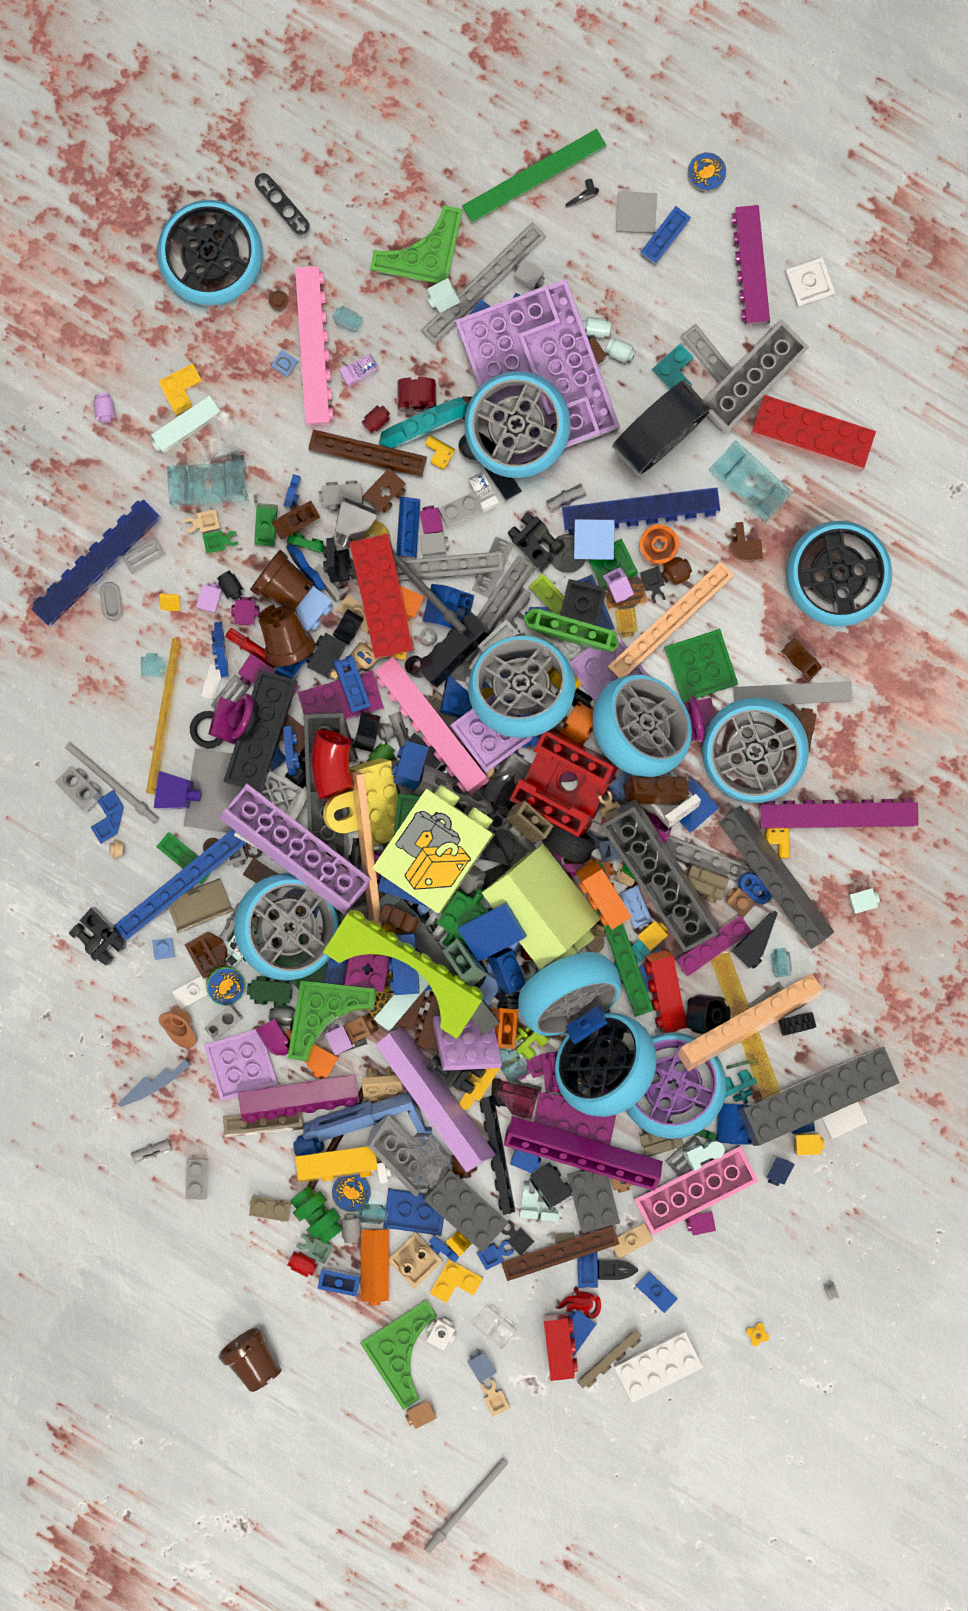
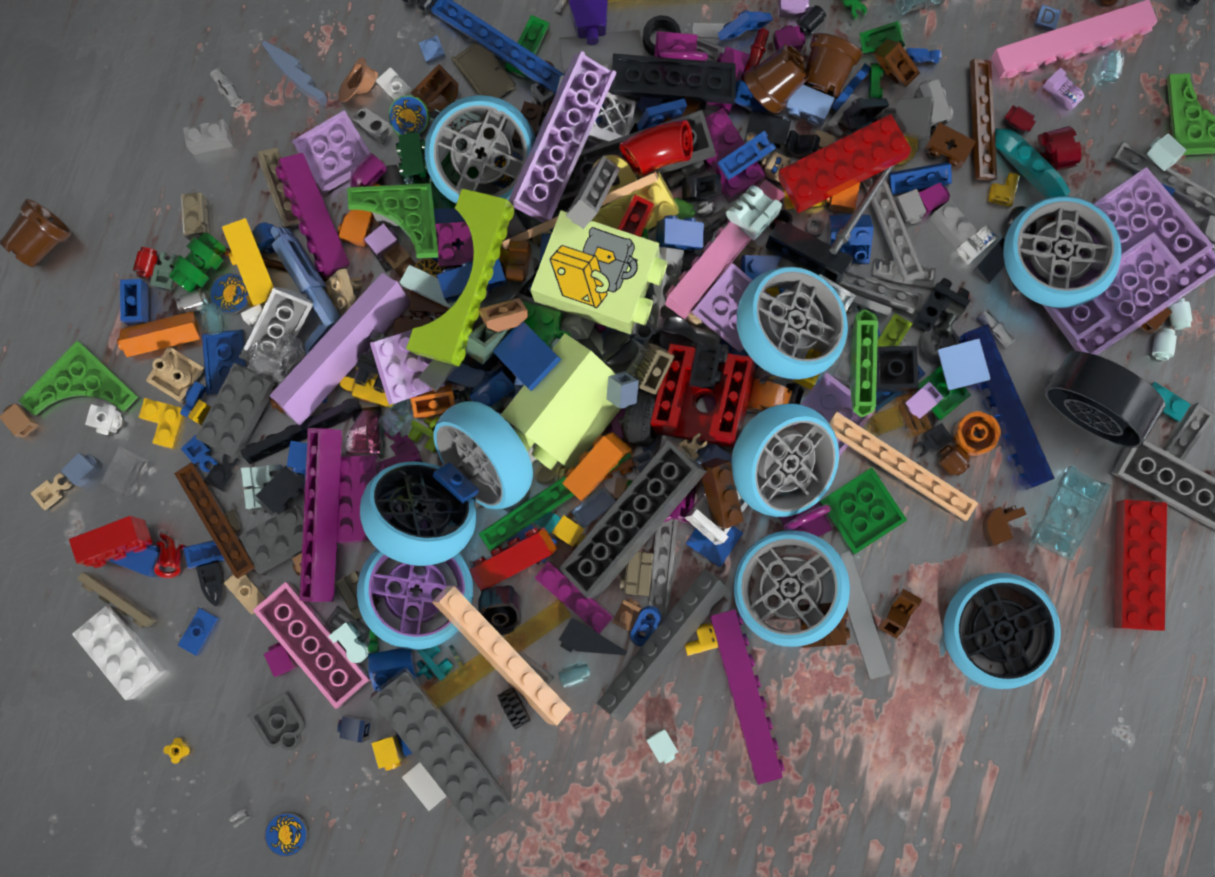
camera: 75 degrees right, 5 degrees down
none -> dark grey plate [248,692,304,750]
none -> tile [264,812,309,857]
none -> nougat slope [479,298,528,332]
none -> light grey brick [566,155,620,229]
none -> sand blue brick [606,372,639,408]
none -> red brick [618,194,655,237]
none -> black bracket [689,343,726,390]
none -> light aqua legs [726,185,782,241]

